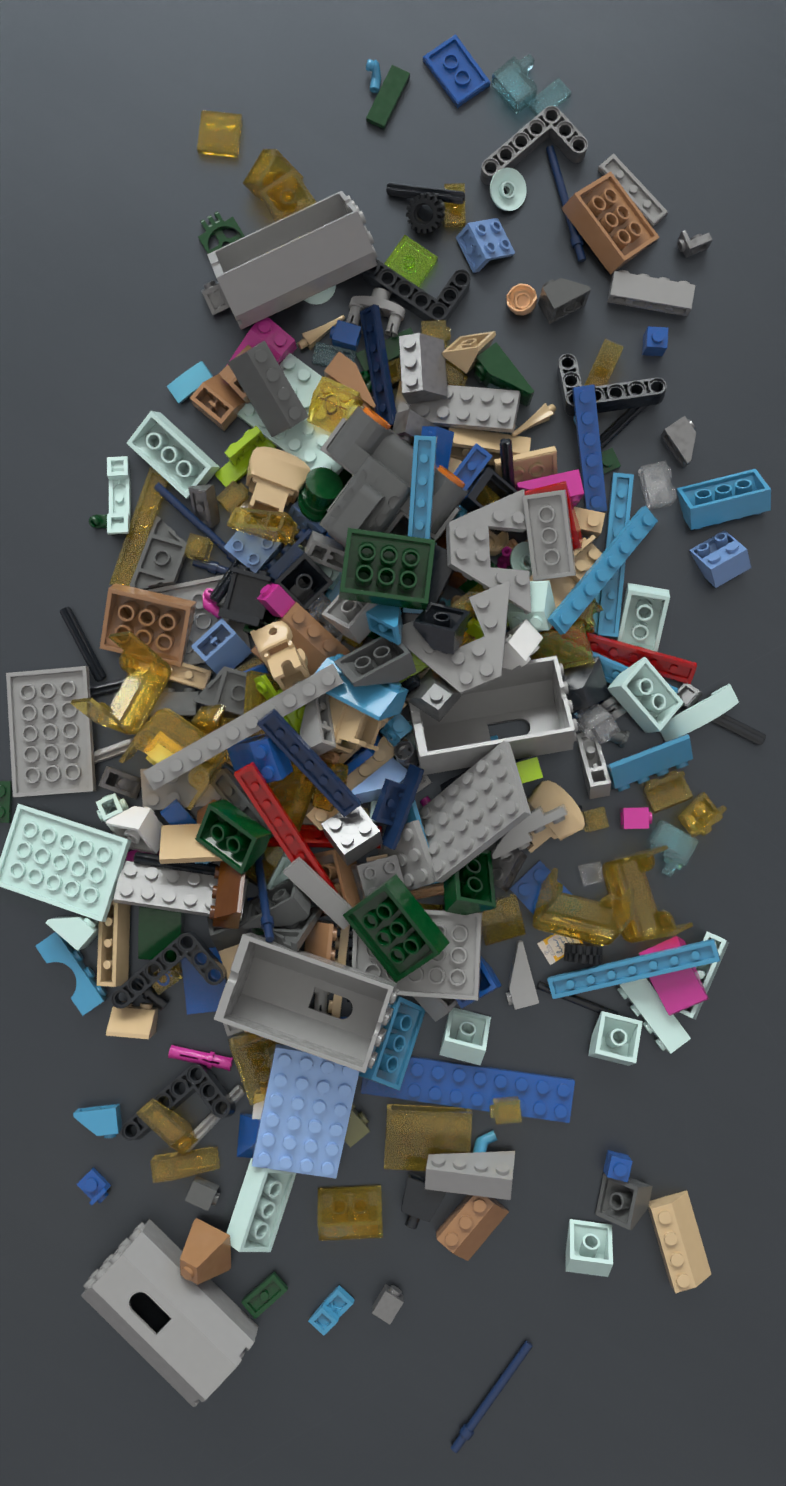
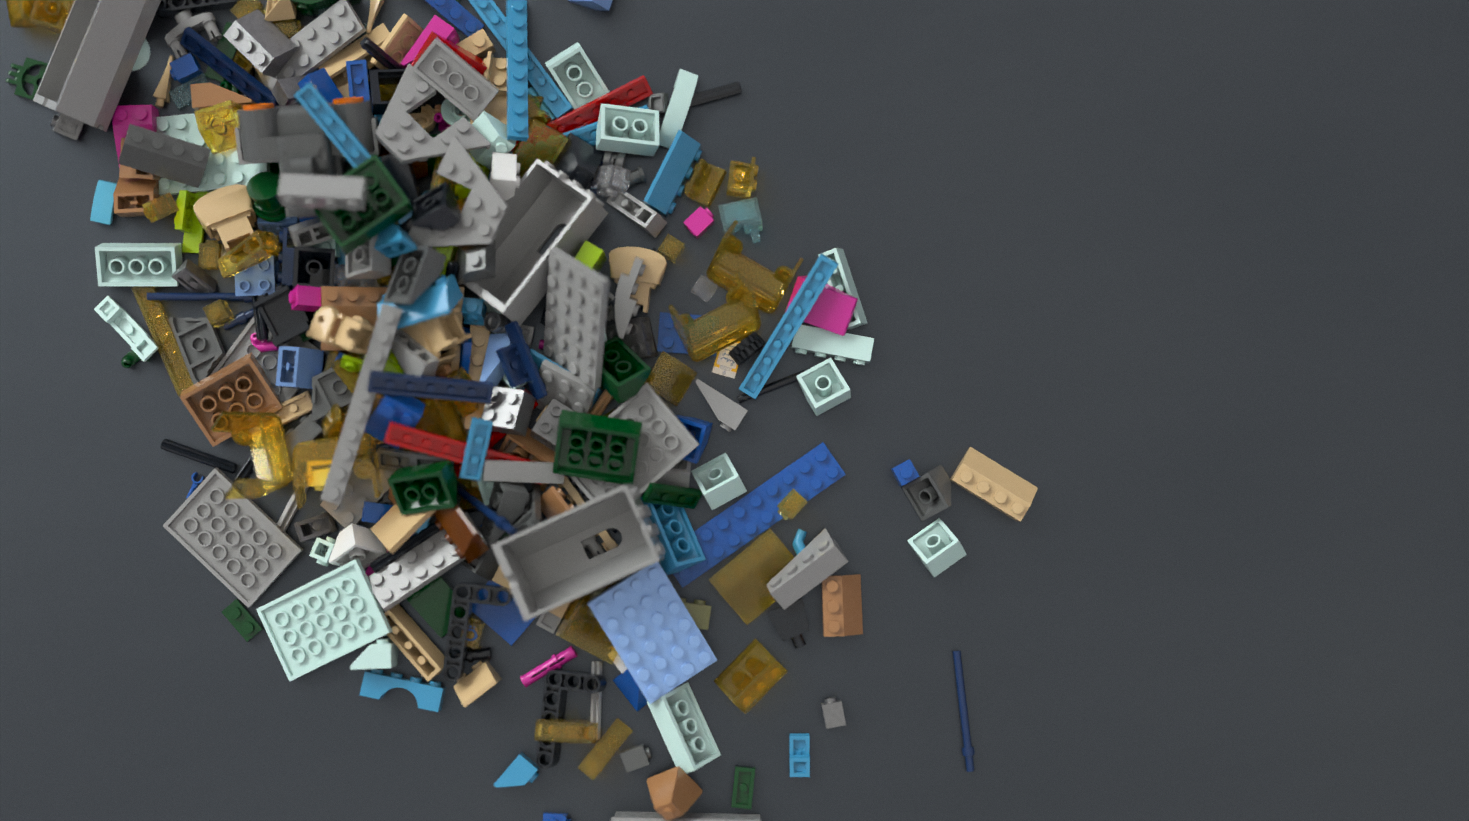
camera: 40 degrees left, 0 degrees up
none -> clear yellow brick [142,192,179,223]
none -> blue hand [186,472,205,498]
none -> light grey brick [278,173,368,211]
none -> dark azure tile [459,417,493,481]
none -> dark green tile [642,482,703,509]

